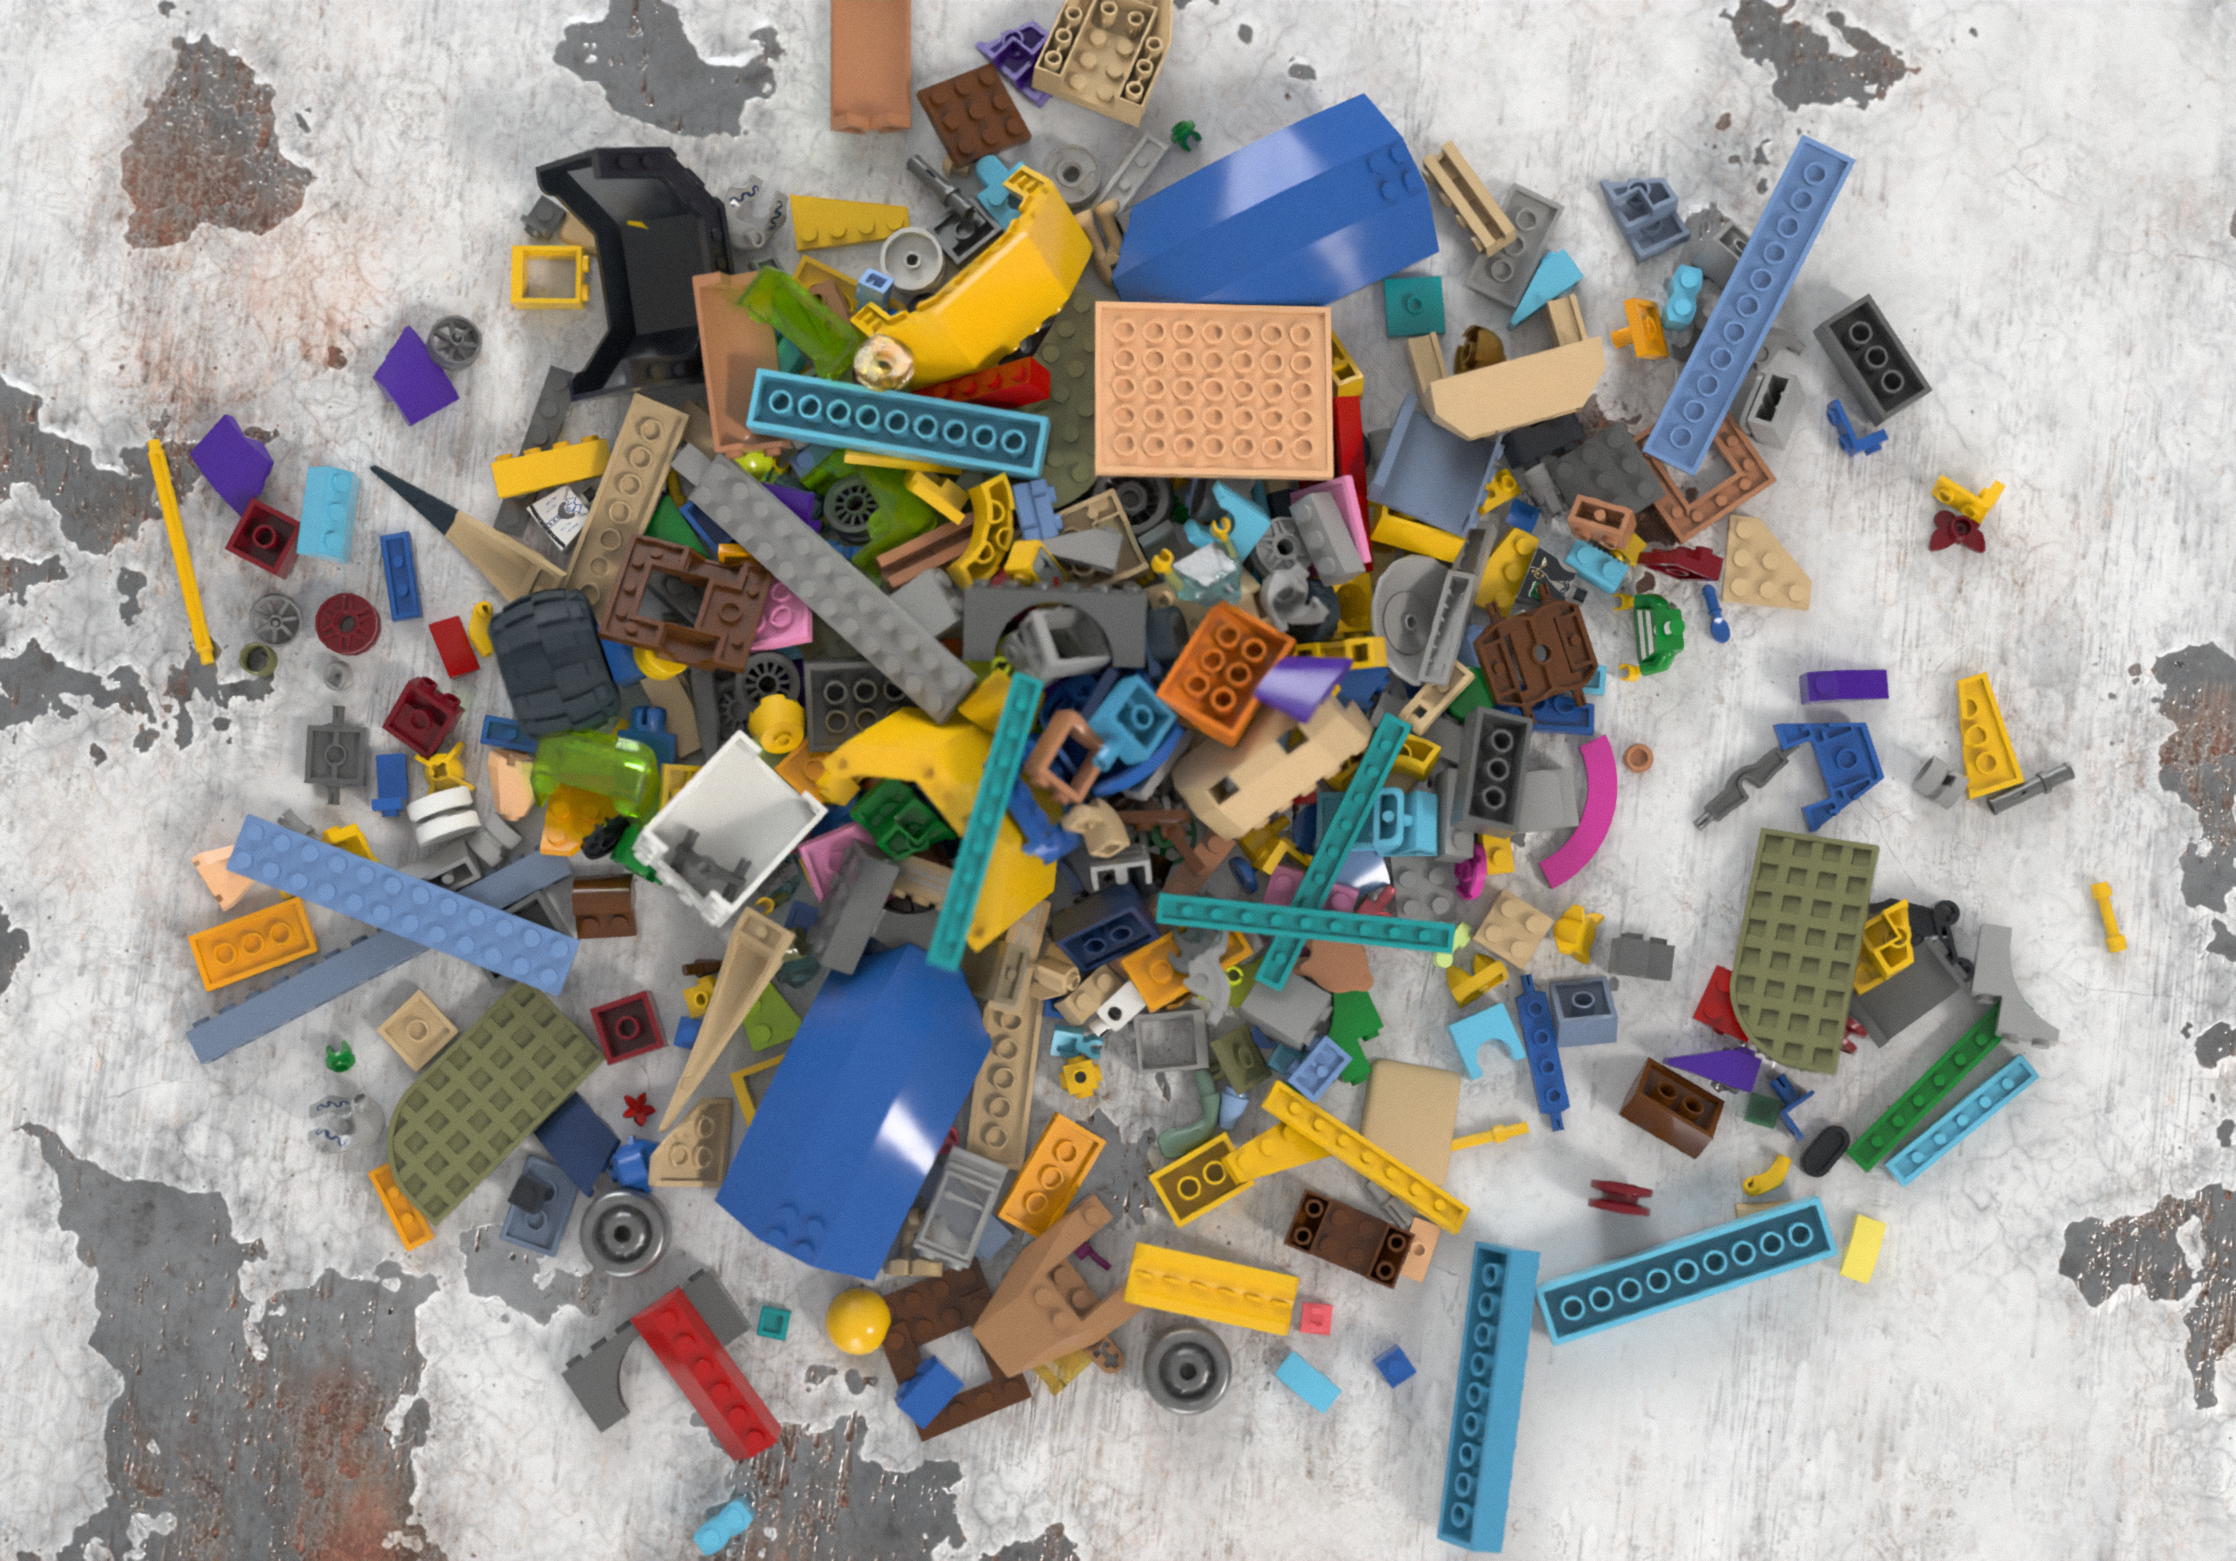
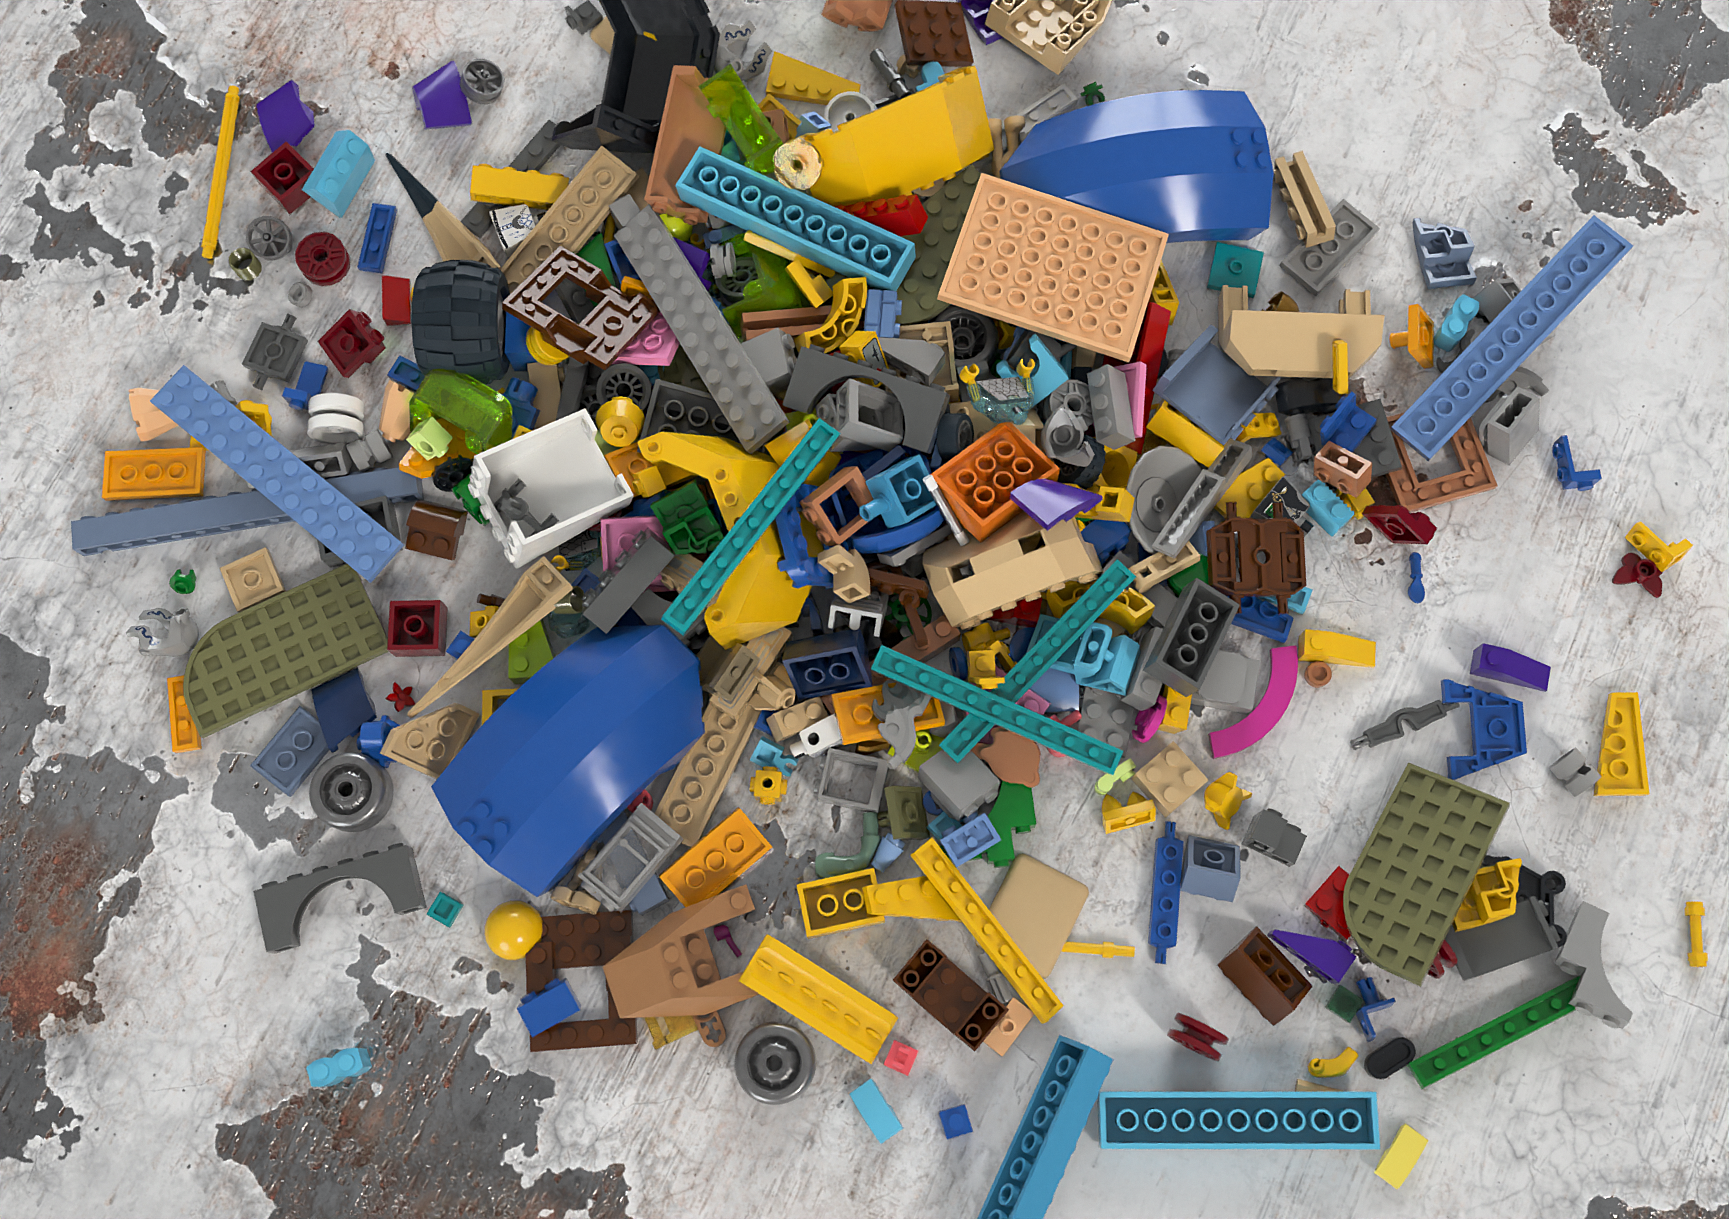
camera: 25 degrees right, 10 degrees down
yellow piece [414,741,477,796] -> none
black brick [507,1173,554,1215] -> none
yellow window [511,245,591,310] -> none
red slope [630,1287,782,1461] -> none
light grey wheel [1041,144,1101,211] -> none
medium azure piece [1445,1002,1527,1080] -> none
medium azure slope [1507,248,1584,332] -> none
green torso [1612,593,1685,682] -> none
tan plate [1720,515,1812,611] -> none
dark grey brick [1813,294,1933,428] -> none
medium azure plate [1883,1054,2040,1187] -> none
dark grey pin [1986,762,2075,815] -> none
none -> yellowish green brick [406,416,453,460]
none -> light grey wheel [710,242,736,278]
none -> flat silver bar [923,474,969,546]
none -> yellow bracket [967,650,1005,689]
none -> yellow slope [1298,629,1376,668]
none -> blue bracket [1320,391,1377,453]
none -> yellow tile [1332,340,1348,394]

